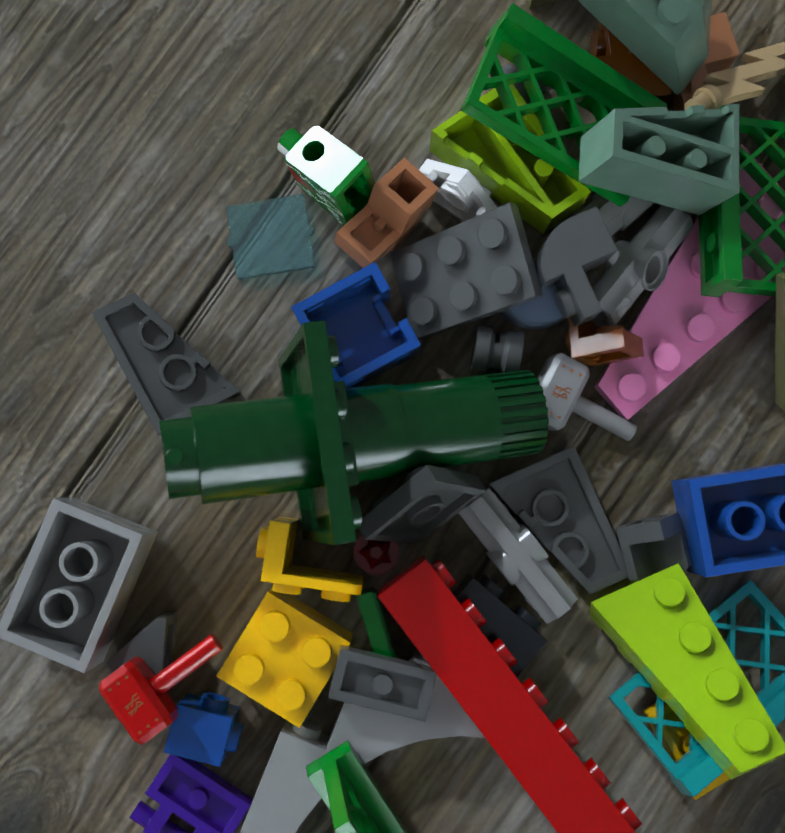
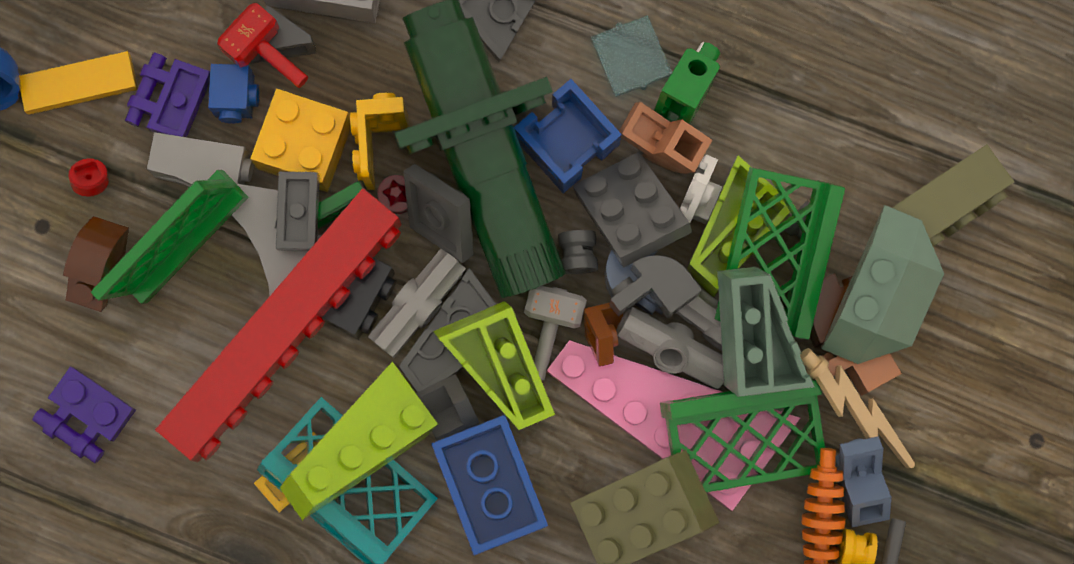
camera: 75 degrees right, 5 degrees down
none -> lime wedge [433,301,555,430]

